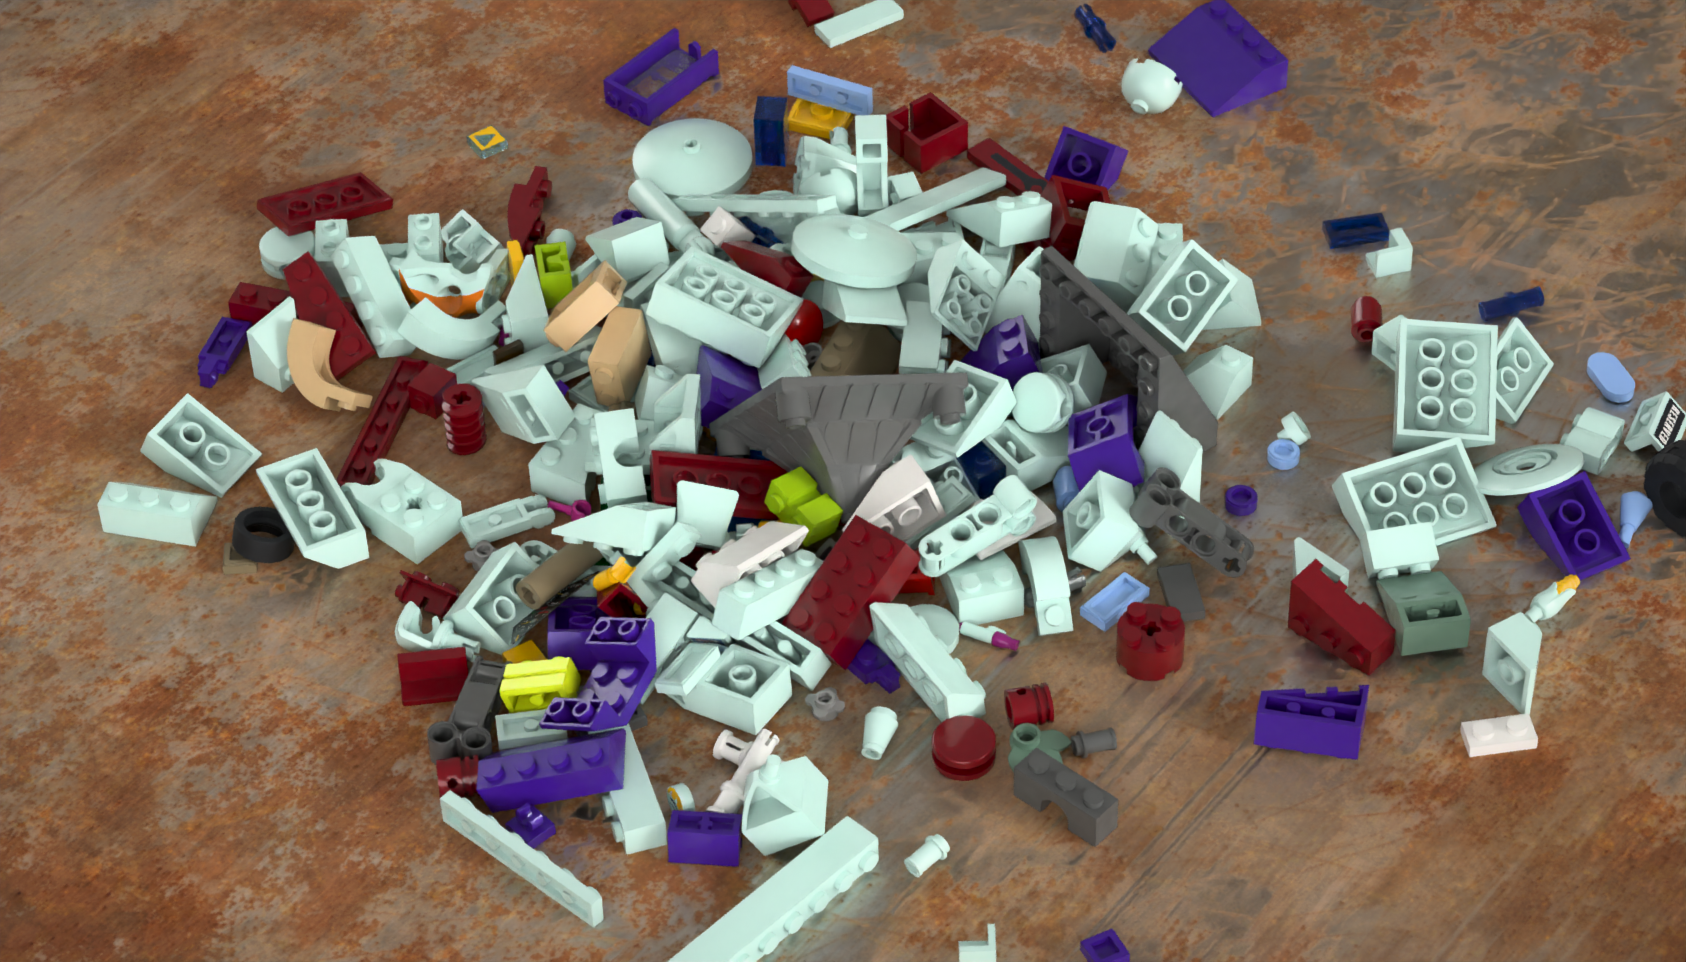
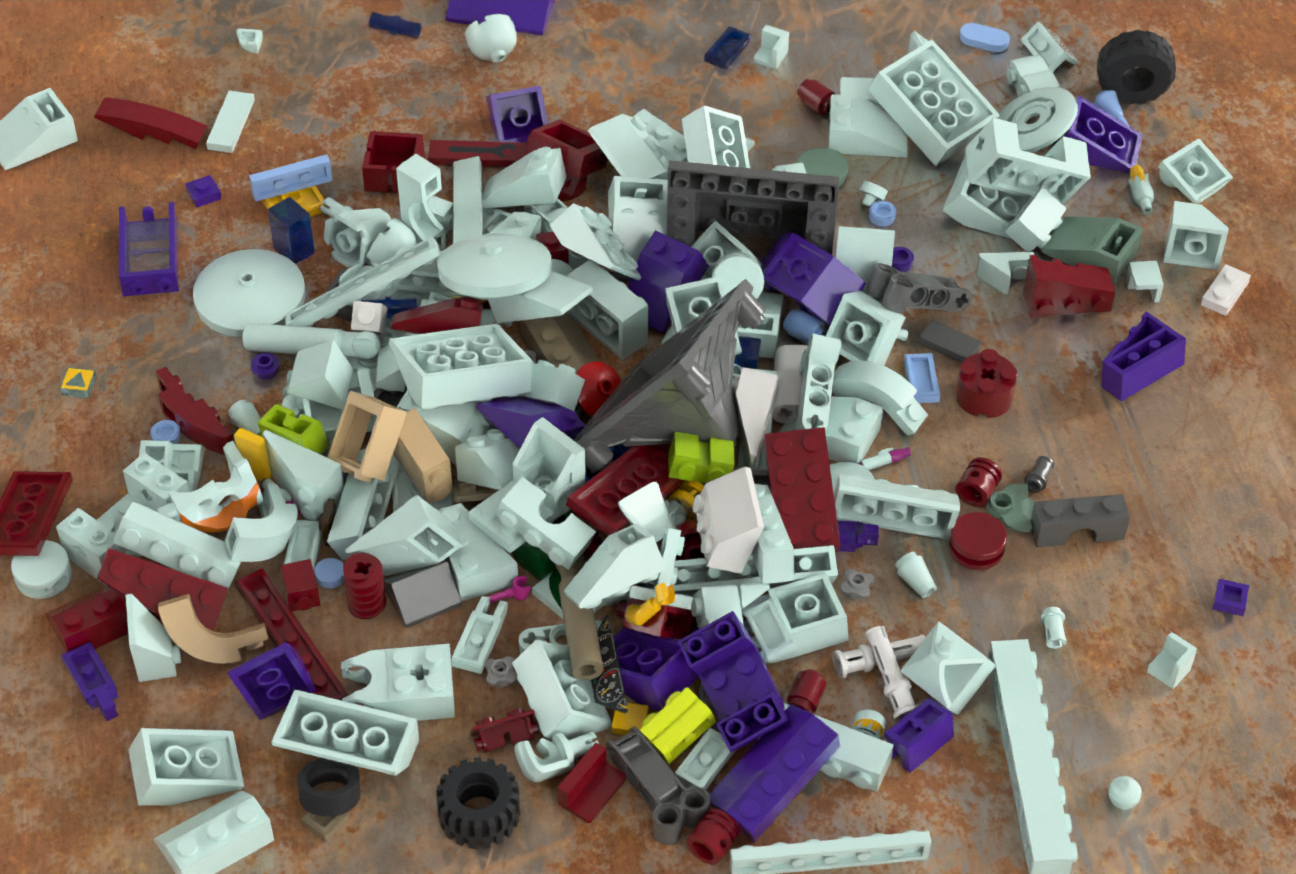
camera: 50 degrees left, 5 degrees up
dark purple tile [505,803,556,849] -> none
clear blue pin [1478,286,1544,322] -> none
none -> light blue tile [151,420,181,444]
none -> dark purple plate [185,175,222,208]
none -> dark purple slope [228,642,317,720]
none -> slope [384,560,462,628]
none -> black tyre [436,757,520,849]
none -> dark red brick [786,669,827,713]
none -> sand green tile [797,147,849,186]
none -> light aqua slope [828,95,907,157]
none -> light aqua plate [965,118,1091,205]
none -> light aqua panel [1125,261,1164,303]
none -> light aqua slope [1158,138,1233,204]

